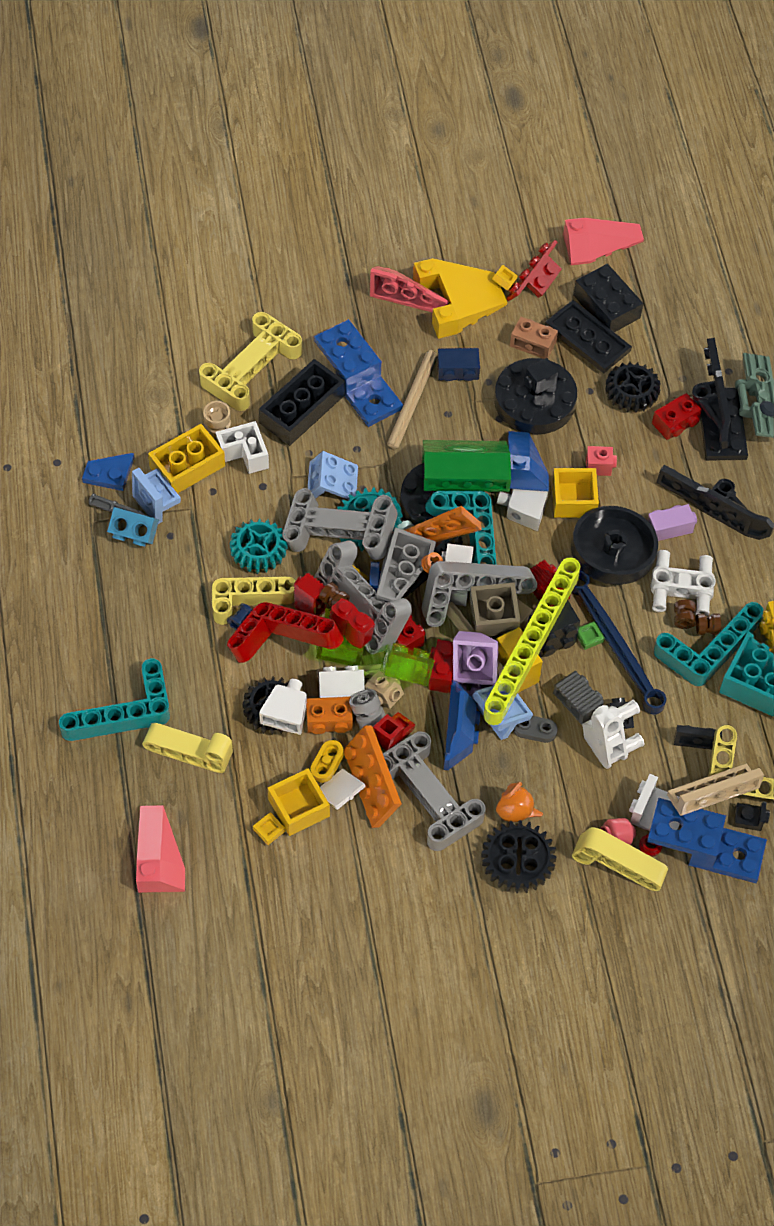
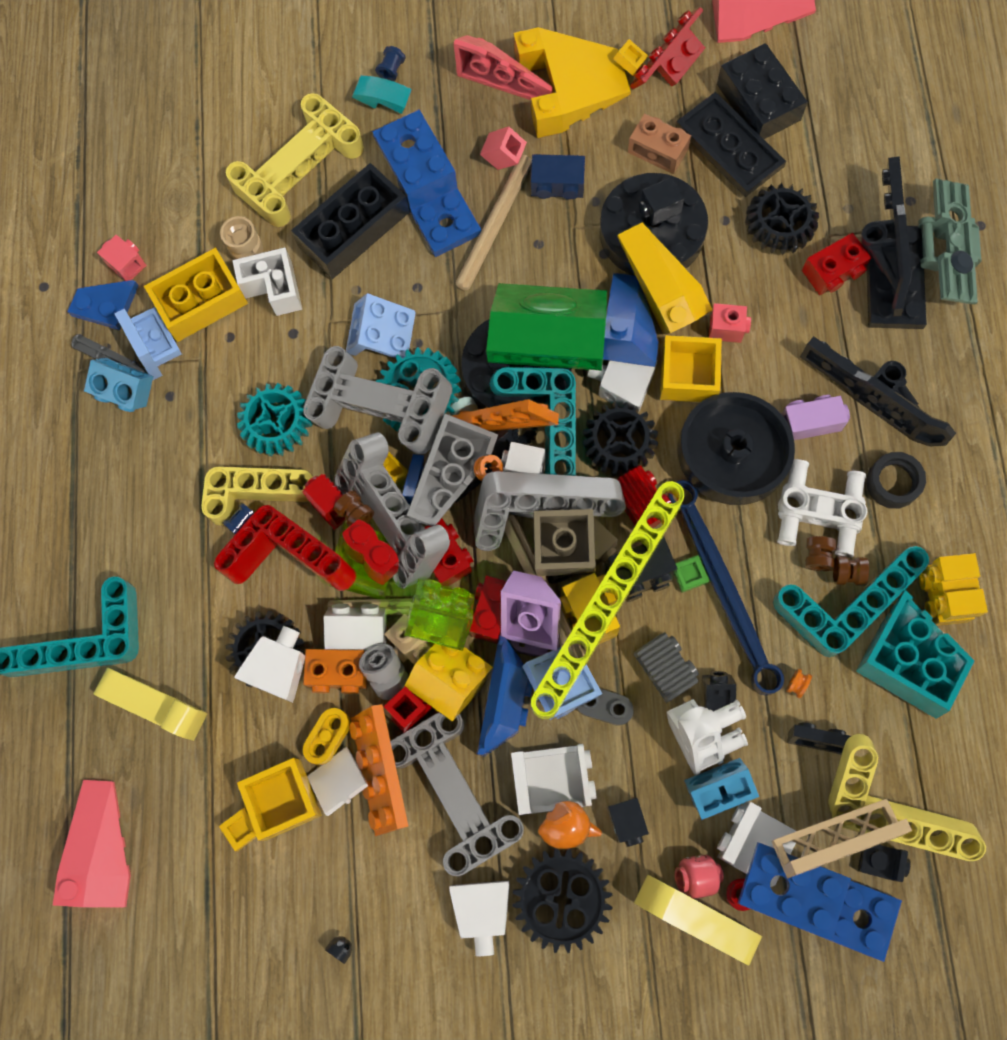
camera: 15 degrees right, 15 degrees up
none -> coral brick [97,235,147,281]
none -> black hinge [325,936,352,964]
none -> teal slope [352,75,412,114]
none -> dark blue bush [375,46,406,81]
none -> yellow piece [404,634,493,722]
none -> white torso [449,880,510,956]
none -> coral brick [480,126,527,170]
none -> white panel [511,744,596,815]
none -> black gear [582,401,658,476]
none -> black brick [607,798,649,847]
none -> yellow wedge [617,223,712,335]
none -> dark azure brick [684,758,759,820]
none -> orange bush [786,668,812,699]
none -> black tyre [866,452,926,509]

